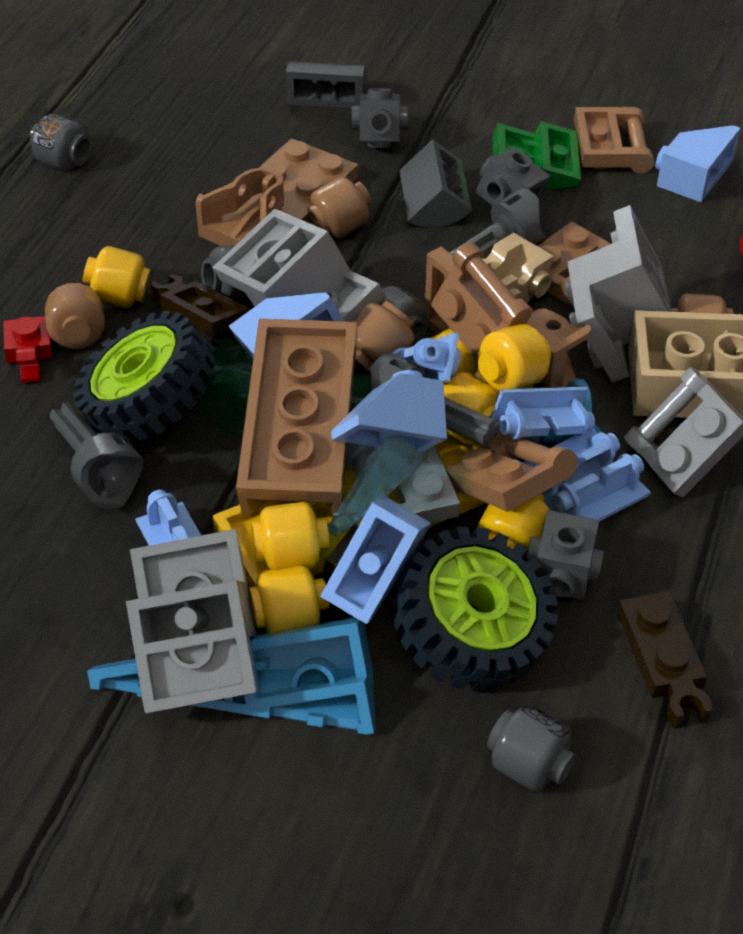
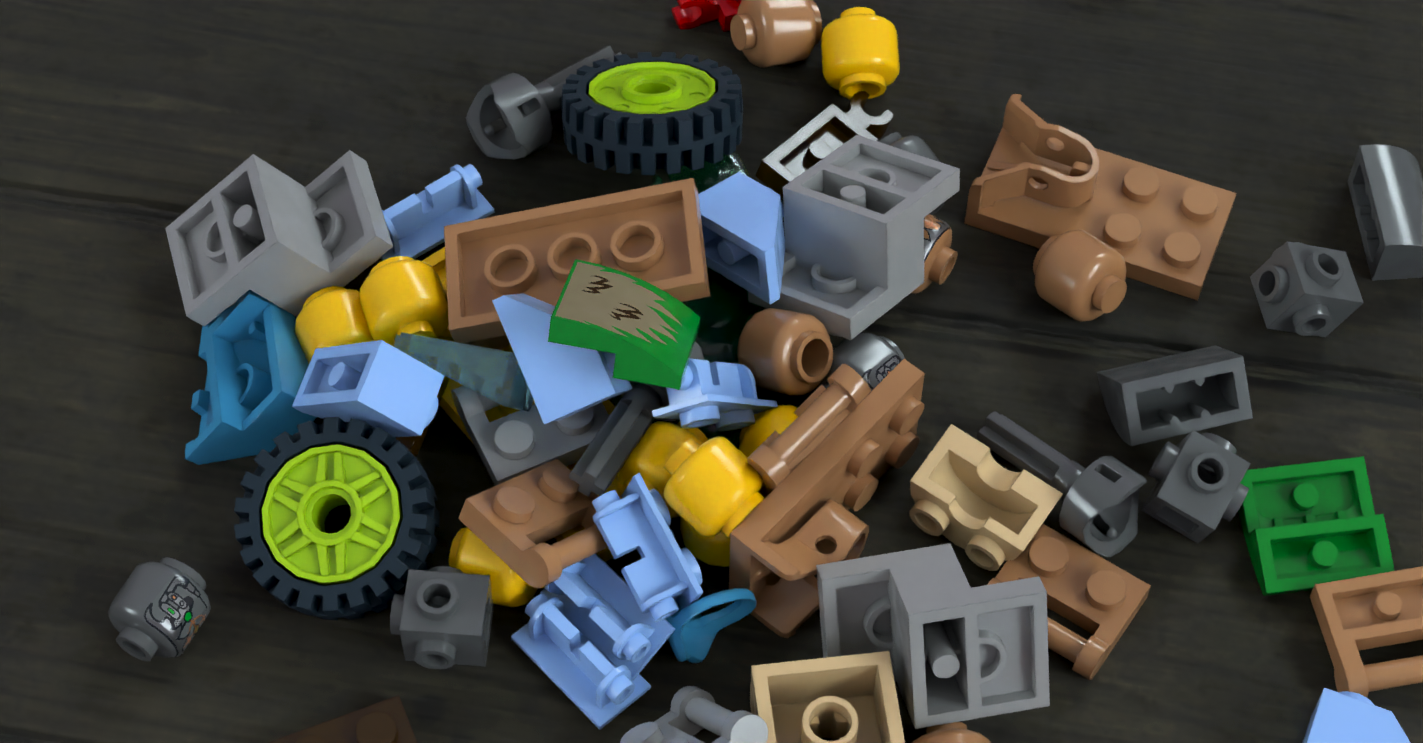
camera: 80 degrees right, 10 degrees up
none -> slope [548,259,700,390]

